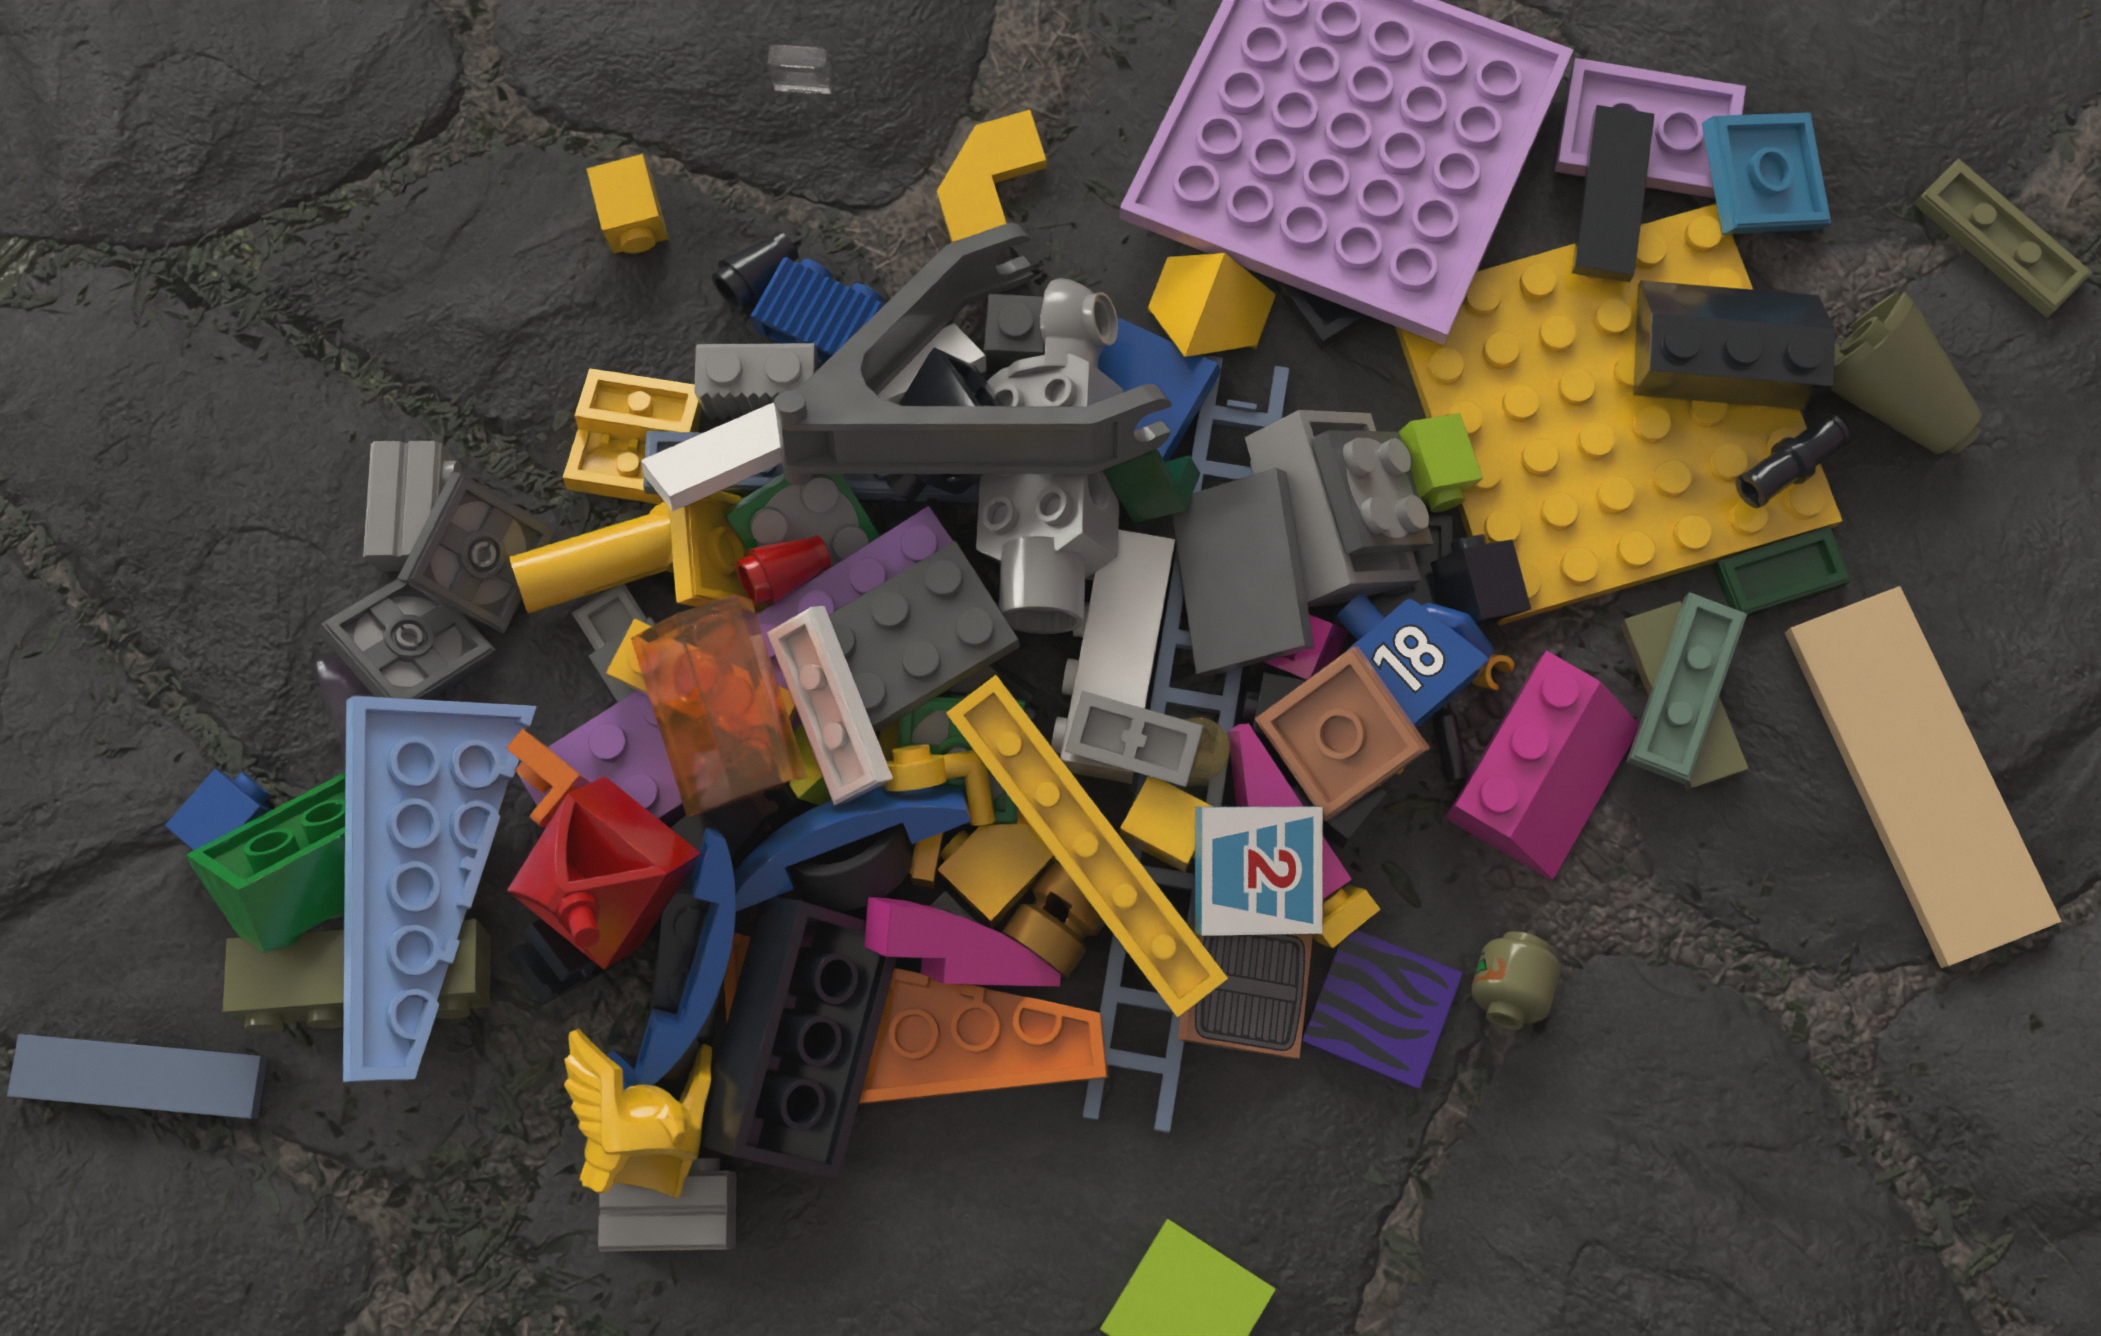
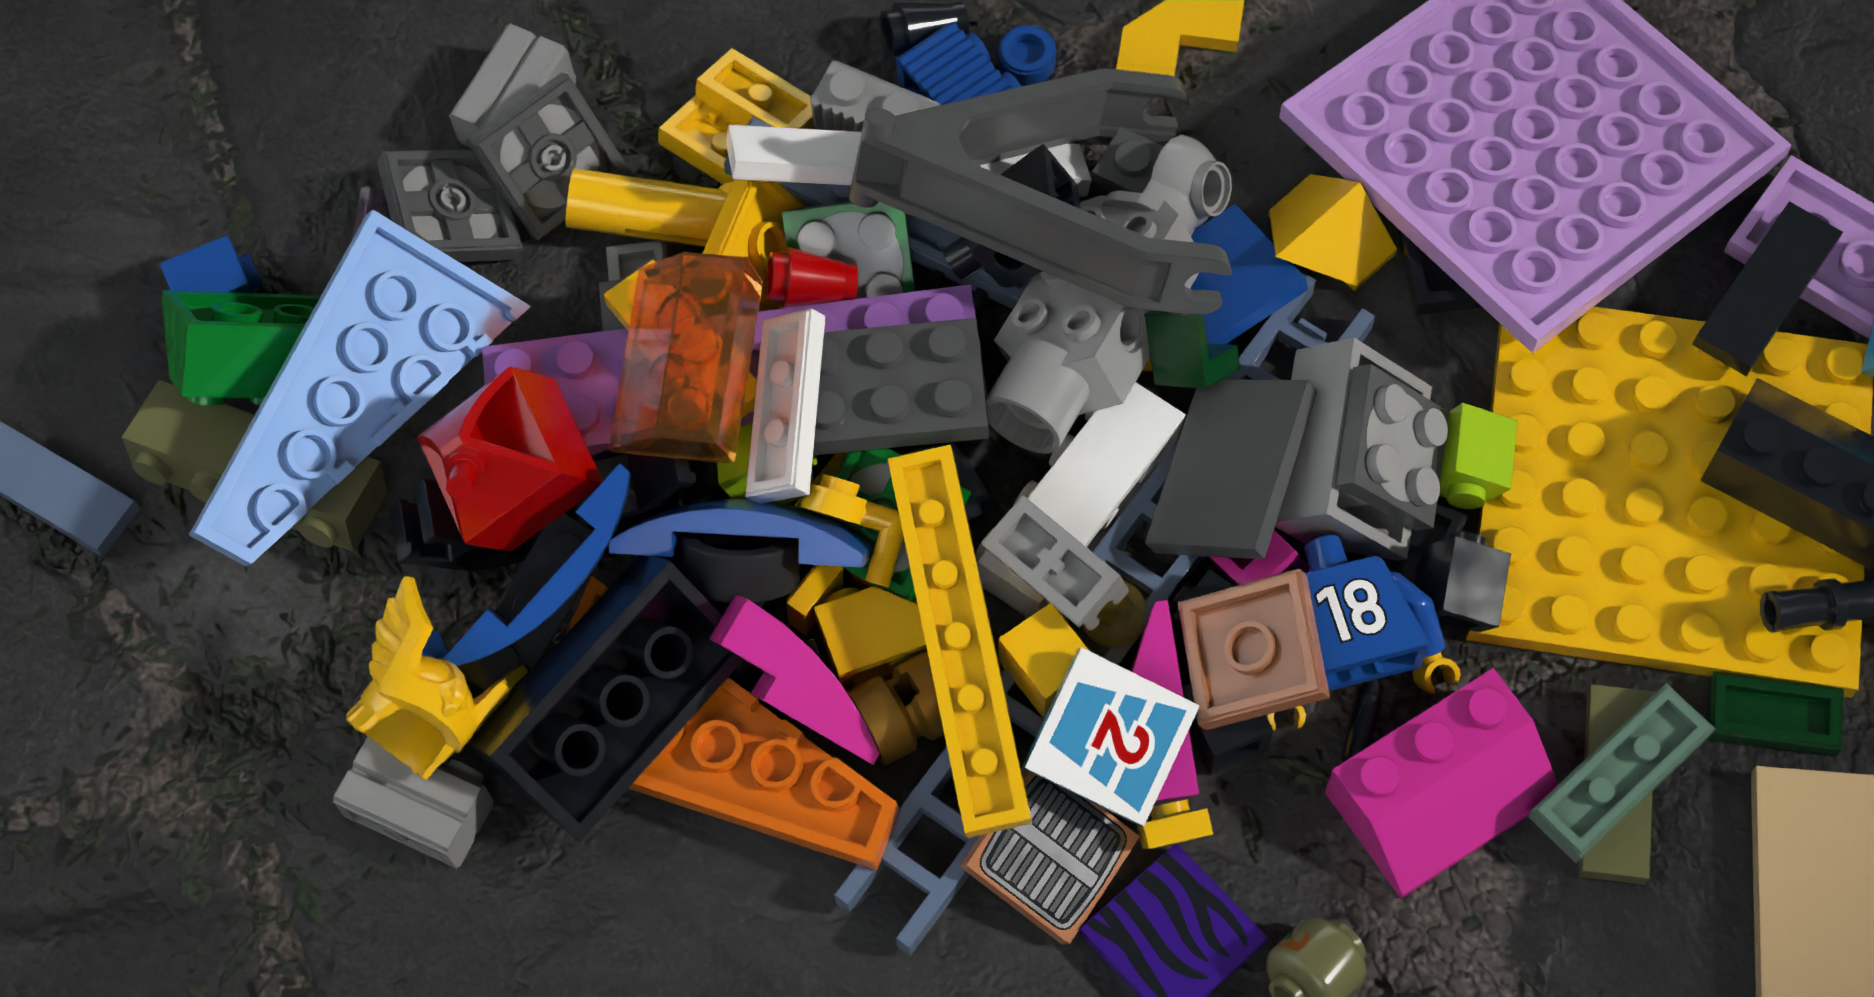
camera: 25 degrees right, 10 degrees down
orange bracket [506,729,591,829] -> none
none -> blue tile [998,25,1056,86]

